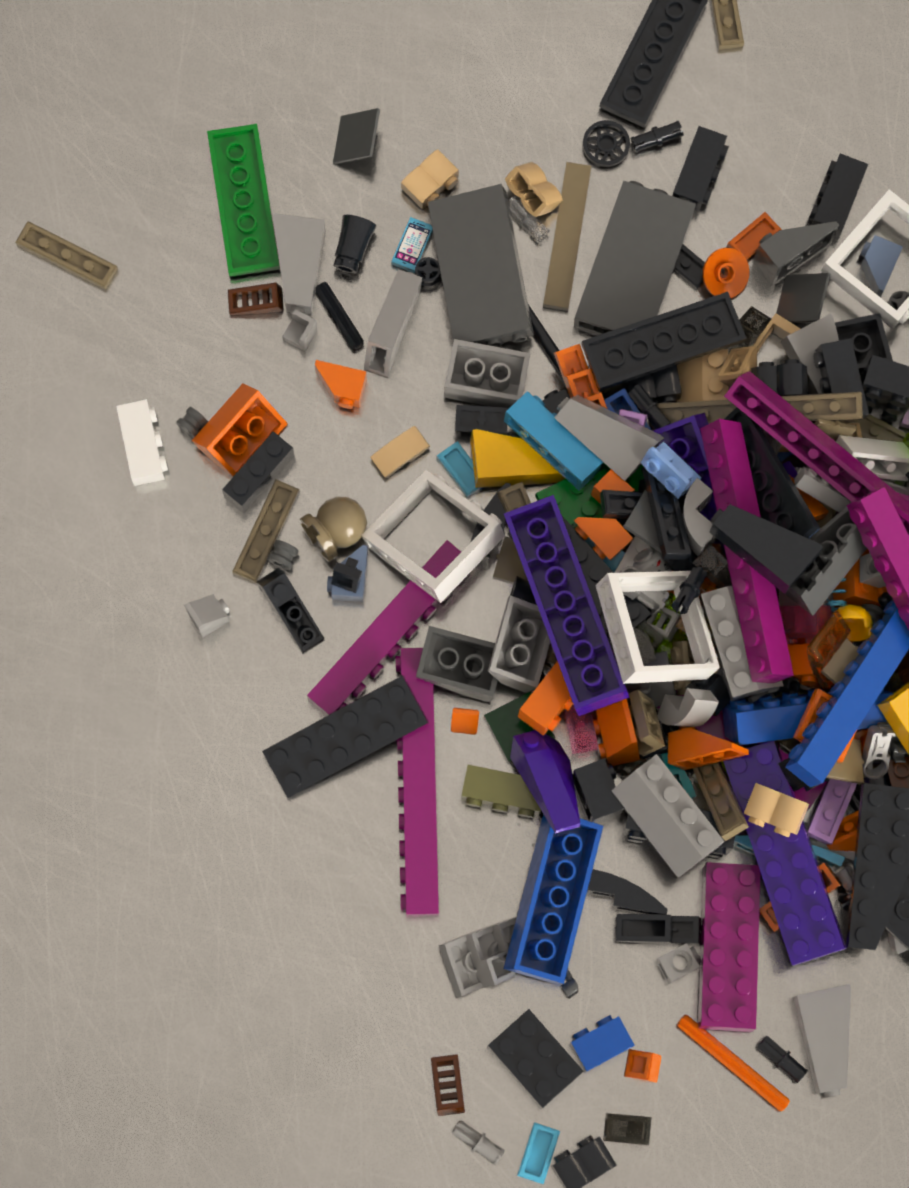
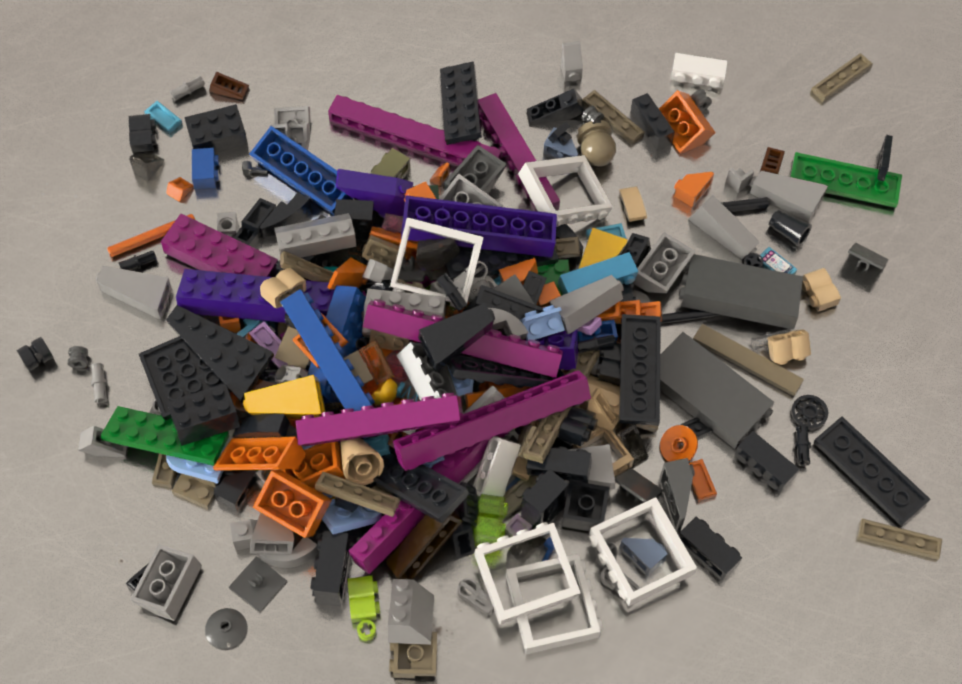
camera: 115 degrees right, 15 degrees down
none -> black tile [877,135,893,182]

